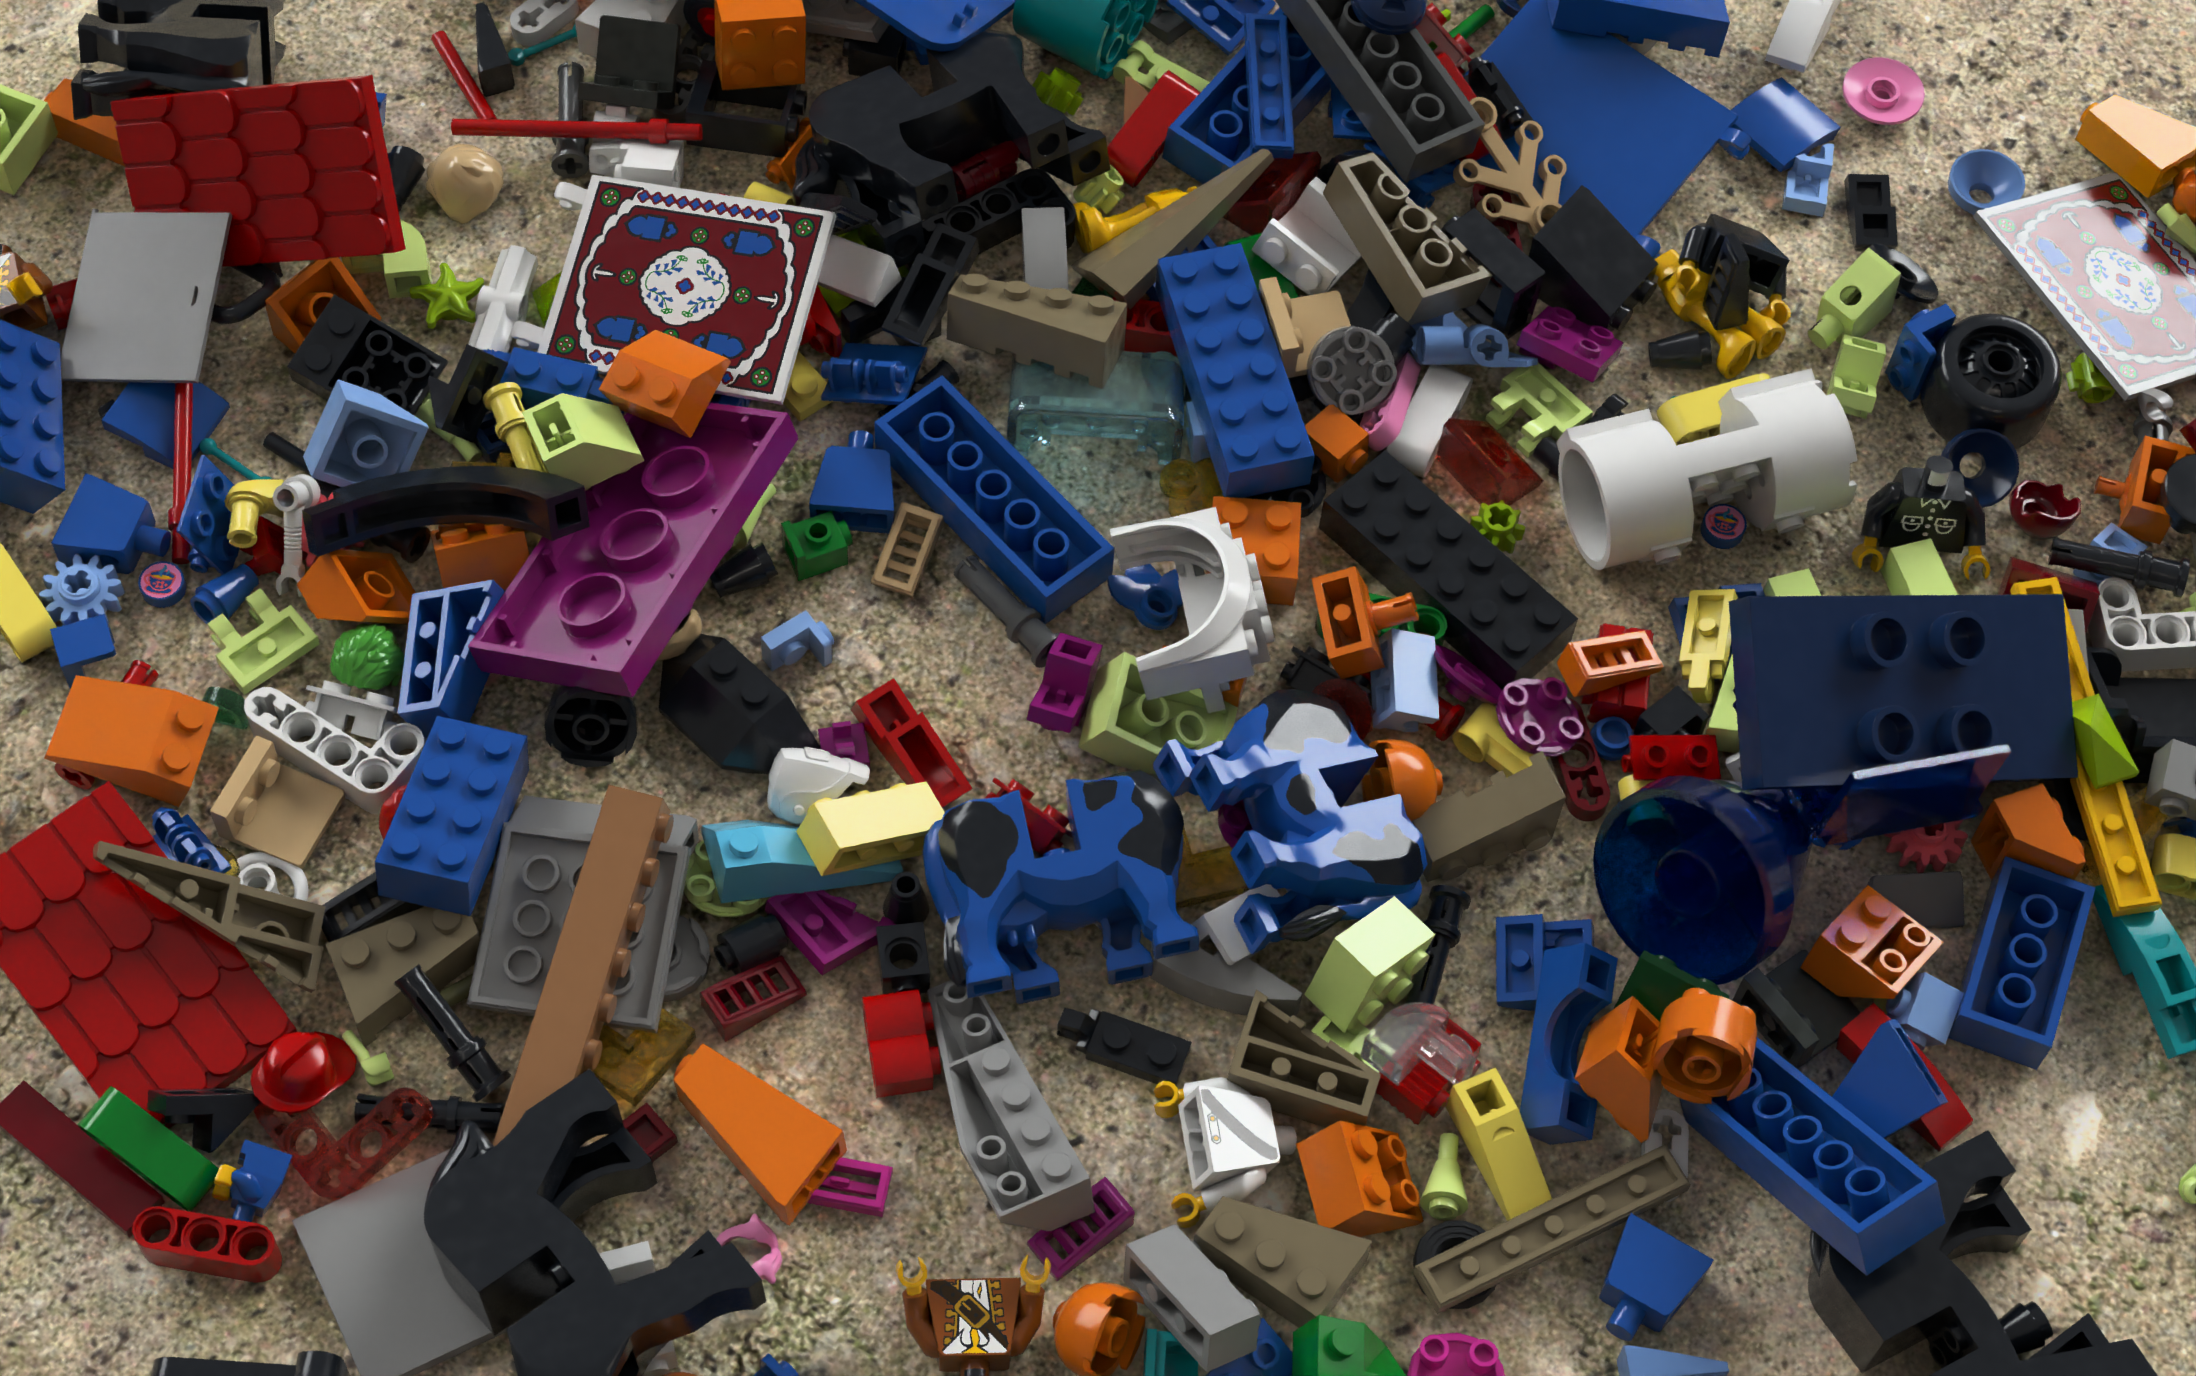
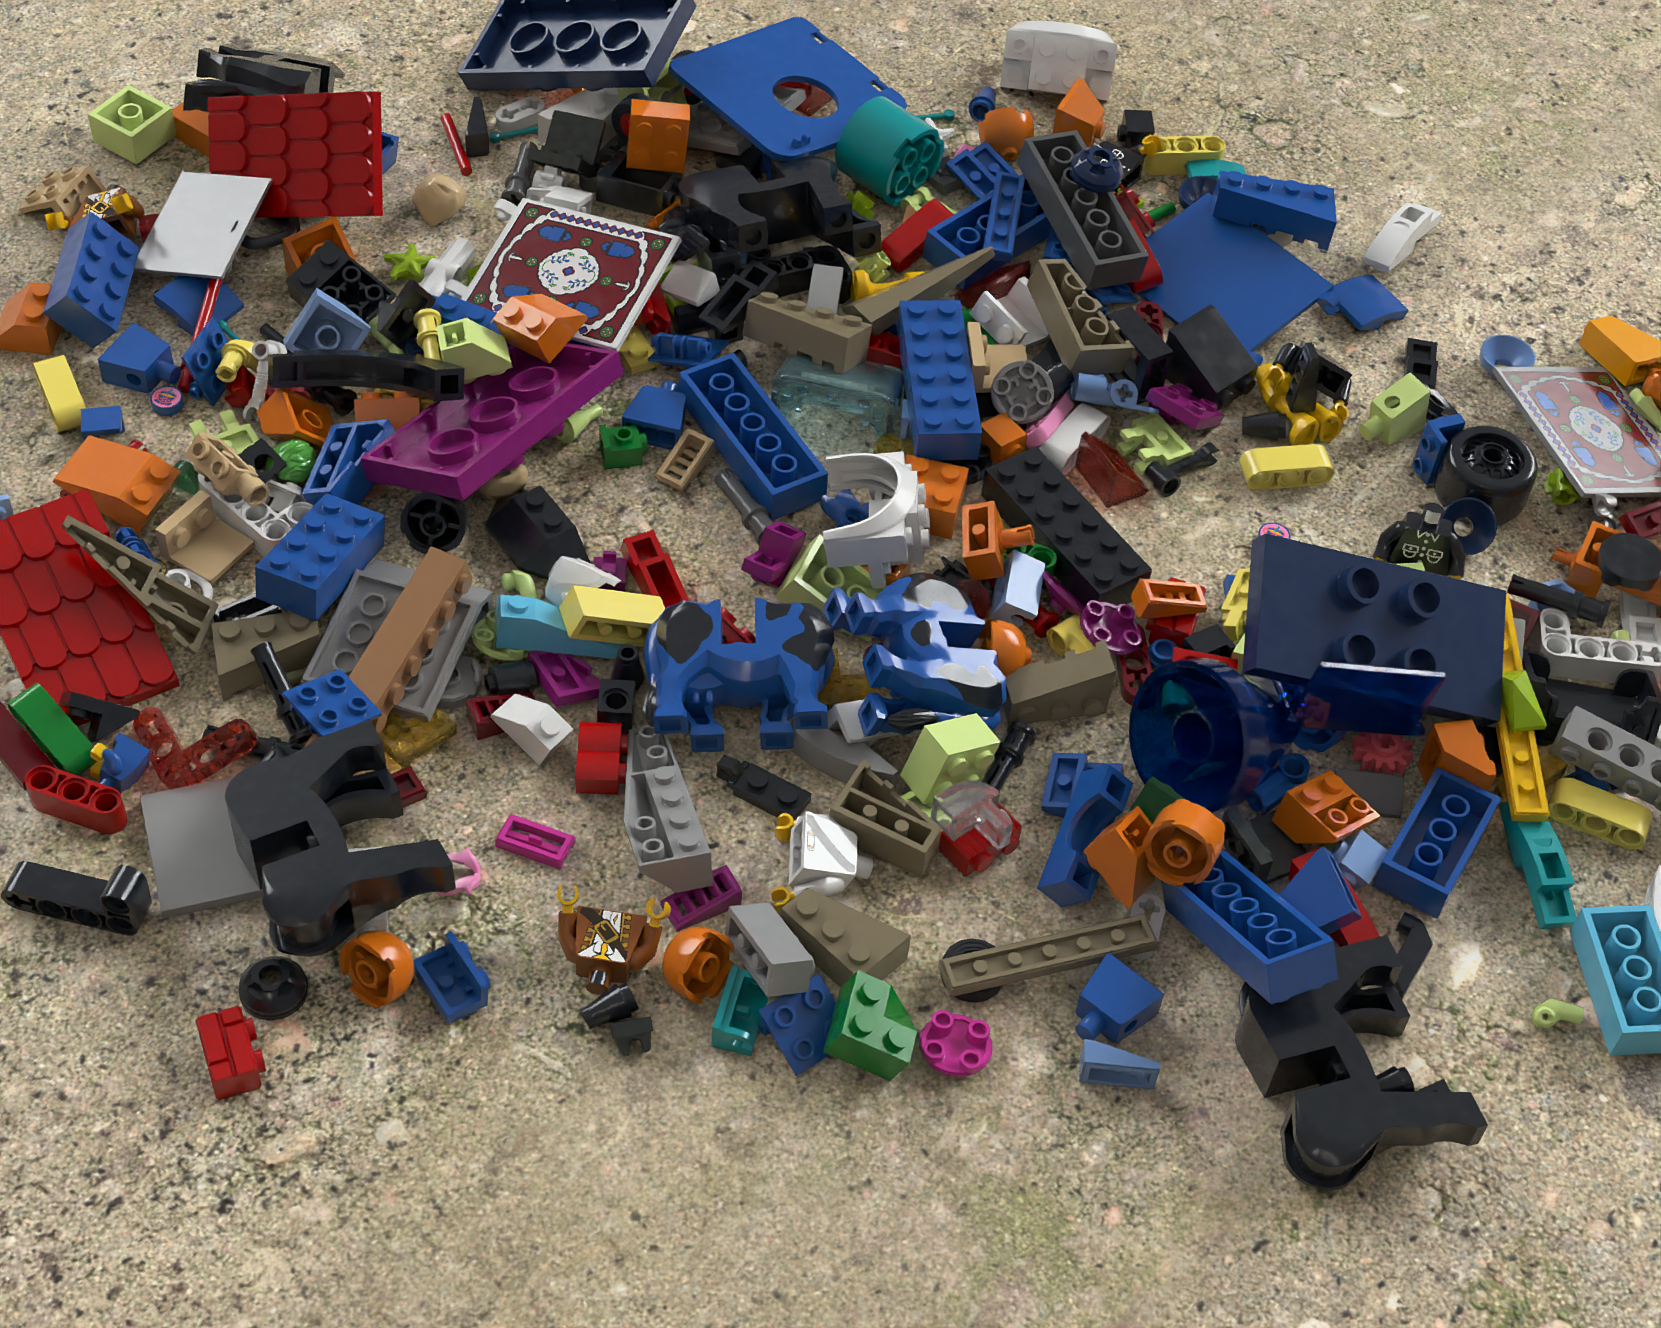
camera: 10 degrees right, 10 degrees down
light blue gear [39,554,125,626] -> none
blue cone [190,564,259,624] -> none
red piece [250,1031,357,1113] -> none
yellowish green brick [341,220,432,299] -> none
yellowish green hand [342,1030,394,1086] -> none
black cone [387,146,425,211] -> none
red bar [451,118,703,144] -> none
orange slope [673,1043,847,1226] -> none
black cone [710,543,778,598] -> none
light blue bracket [761,610,834,671] -> none
dark red hinge [951,140,1021,202] -> none
orange slope [1296,1120,1424,1237] -> none
yellowish green cone [1420,1133,1468,1221] -> none
light yellow slope [1446,1067,1552,1221] -> none
tan plant [1453,97,1567,236] -> none
black hinge [1464,57,1534,141] -> none
lime gear [1470,500,1525,554] -> none
white cylinder [1556,368,1857,570] -> none
light blue slope [1782,143,1834,217] -> none
yellowish green brick [1827,334,1886,419] -> none
bright pink dish [1842,57,1925,125] -> none
dark red hair [2009,480,2081,539] -> none
none -> tan brick [185,432,269,507]
none -> black bracket [239,438,287,484]
none -> blue hinge [282,669,382,737]
none -> white slope [490,694,573,766]
none -> yellowish green arm [501,570,539,599]
none -> blue piece [1244,753,1310,814]
none -> black piece [1395,912,1433,1000]

